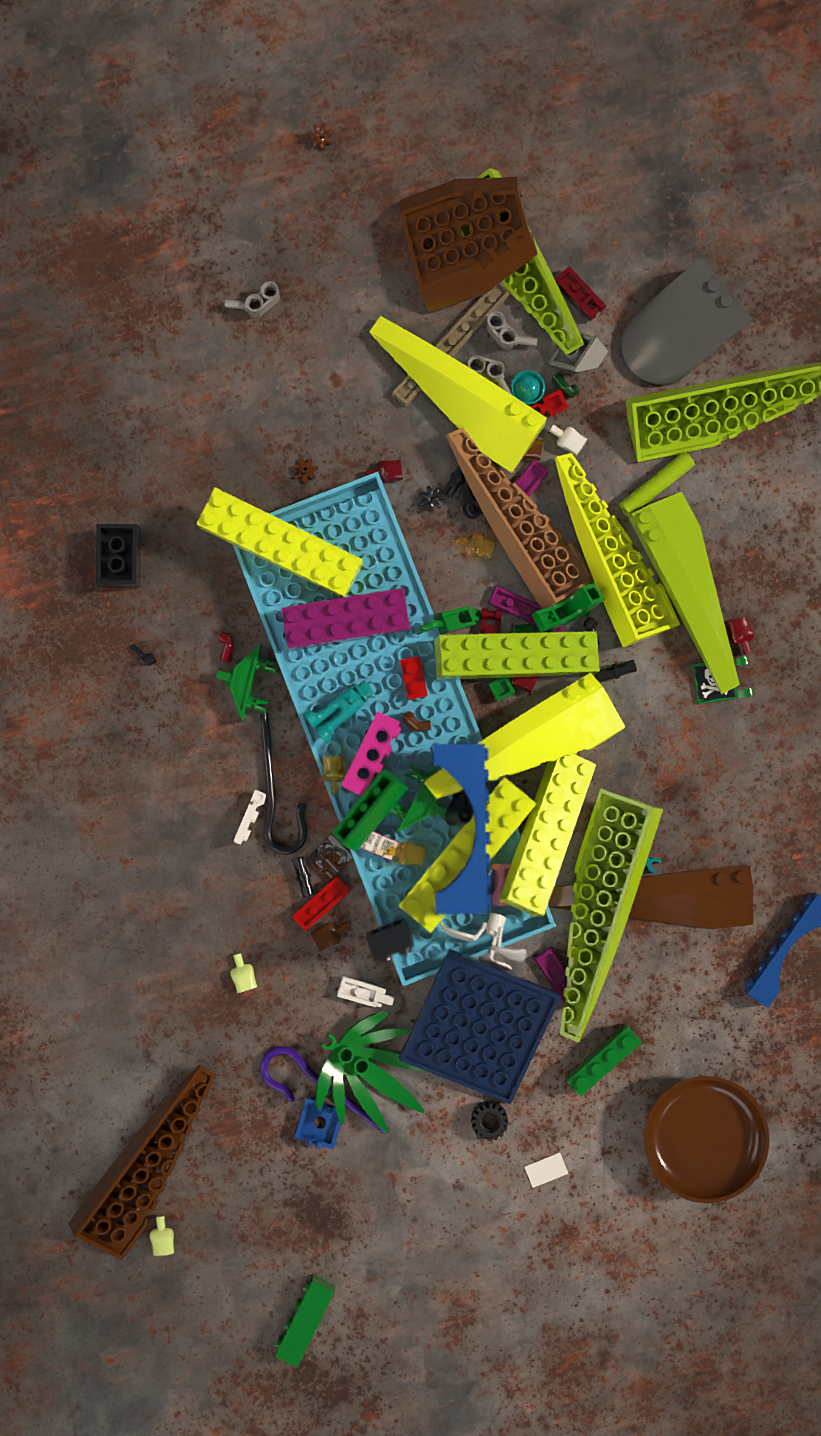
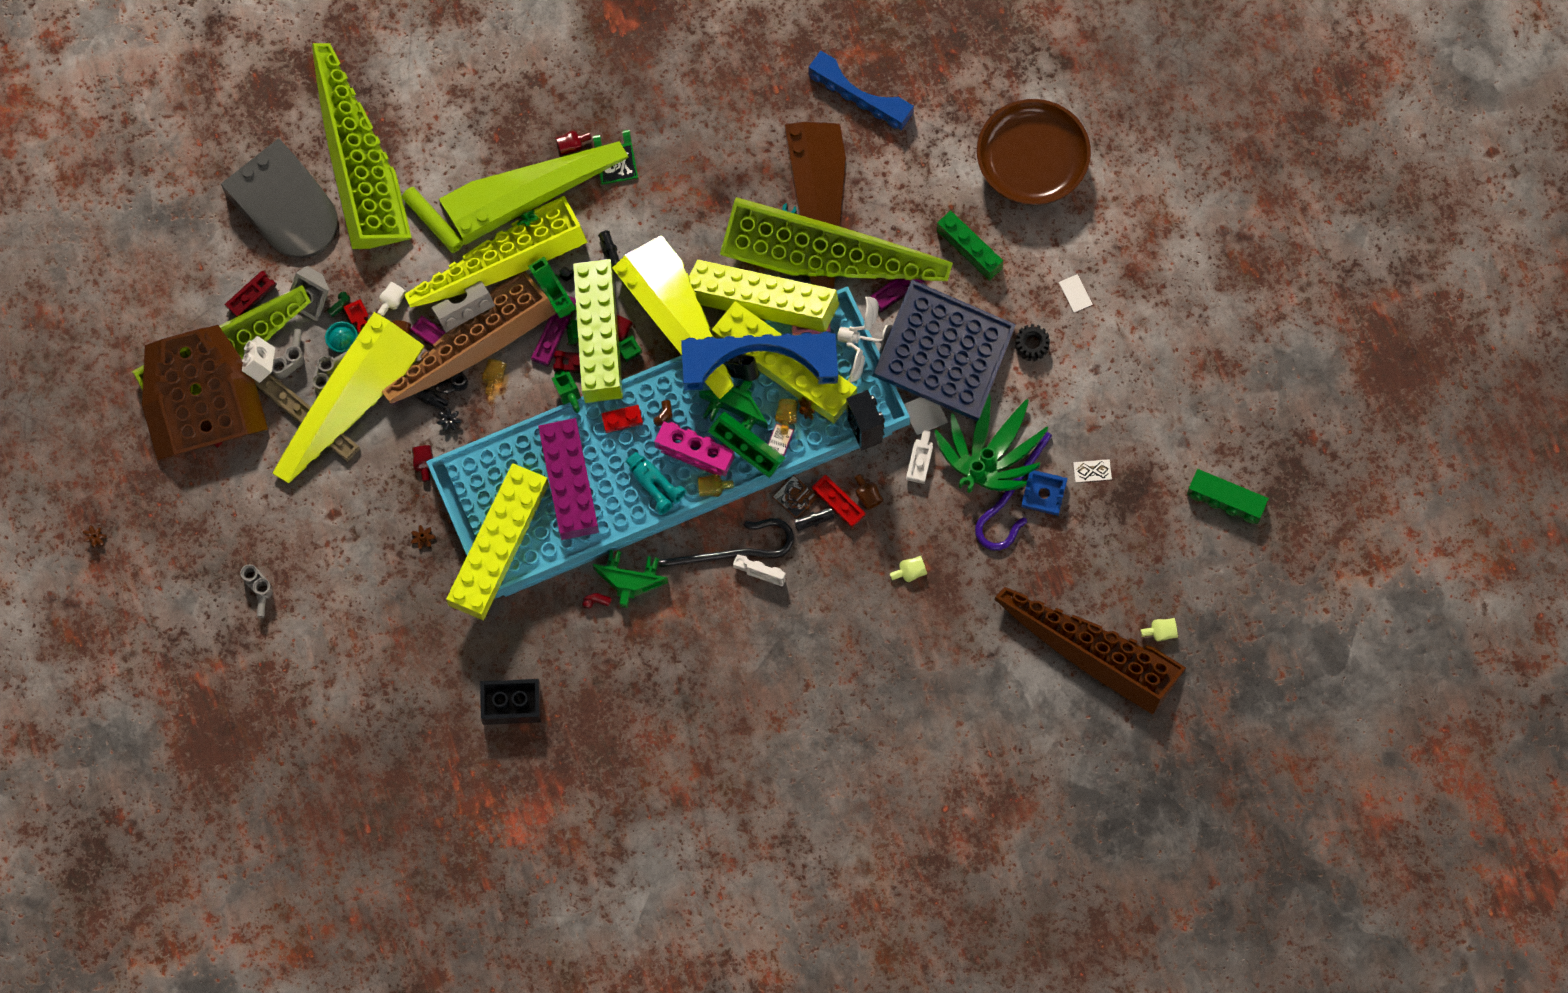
camera: 85 degrees left, 15 degrees down
black hand [131,644,157,666] -> none
none -> white brick [242,336,275,383]
none -> light grey arch [431,281,495,333]
none -> green plant [517,210,539,227]
none -> reddish brown plant [798,397,815,420]
none -> white sticker [904,397,948,435]
none -> white sticker [1073,459,1112,482]

